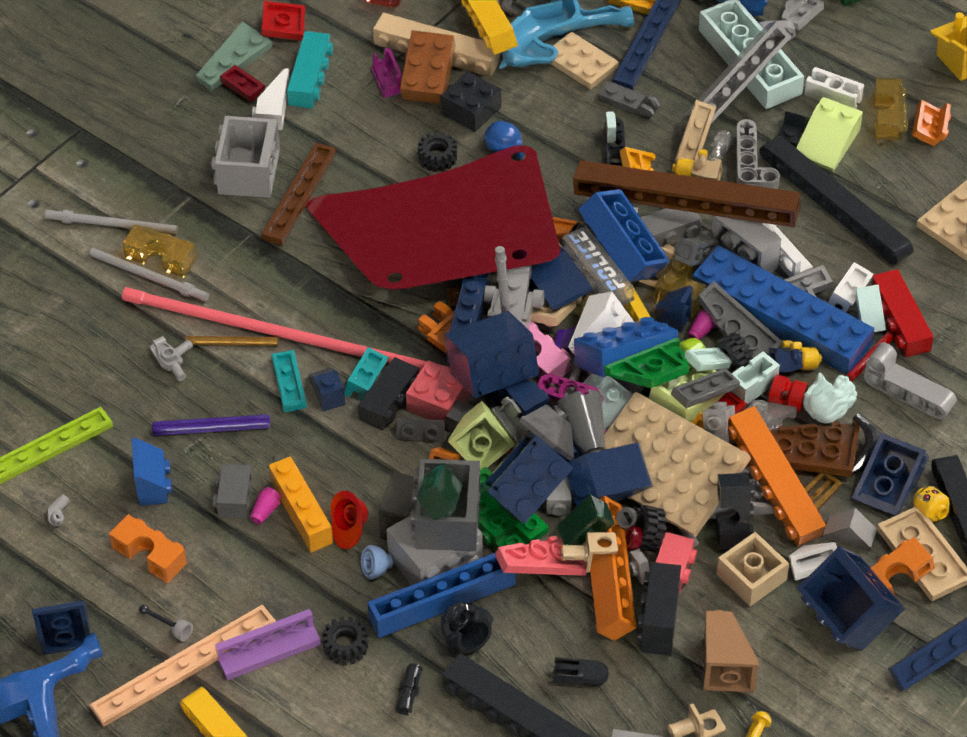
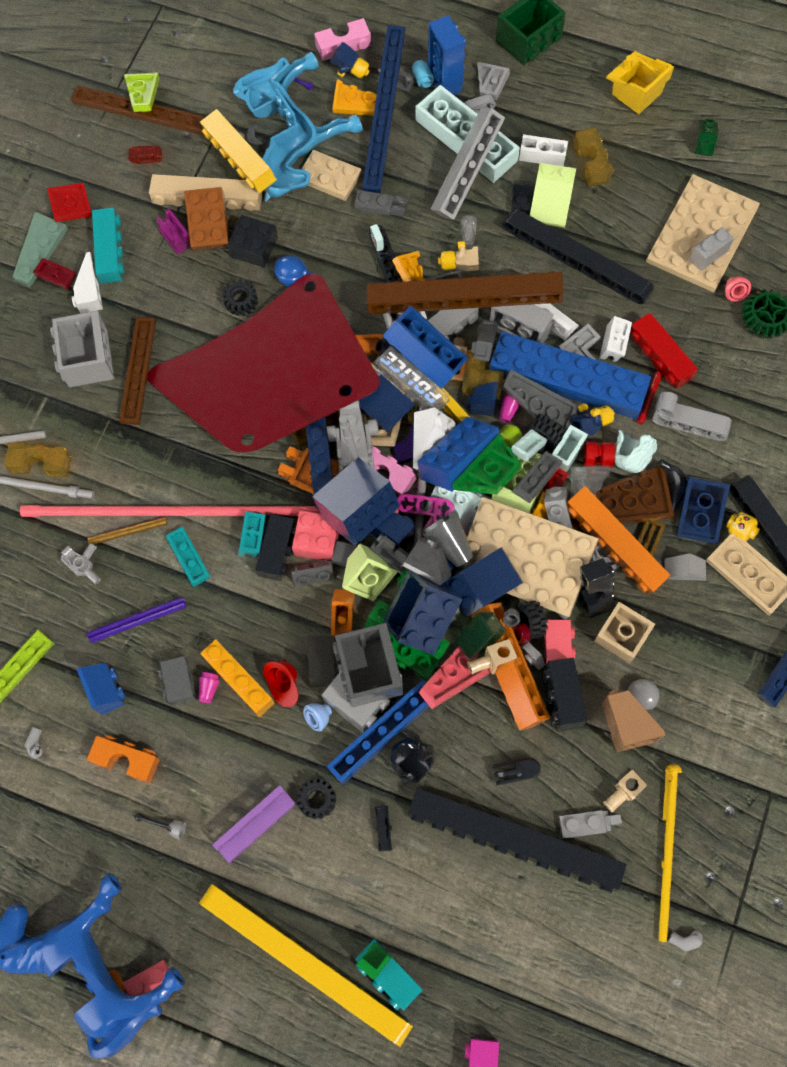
camera: 15 degrees left, 20 degrees up
dark blue slope [32,601,91,655] -> none
light nougat tile [89,605,276,727] -> none
dark blue slope [308,368,345,411] -> none
clear green brick [416,463,462,521] -> none
tan tile [674,100,716,163] -> none
light grey beam [735,119,780,189] -> none
white slope [789,542,837,580] -> none
dark blue container [797,546,905,650] -> none
light aqua tile [854,284,886,332] -> none
orange arch [871,537,935,596] -> none
orange bracket [912,100,951,147] -> none
none -> light grey hair [627,679,660,710]

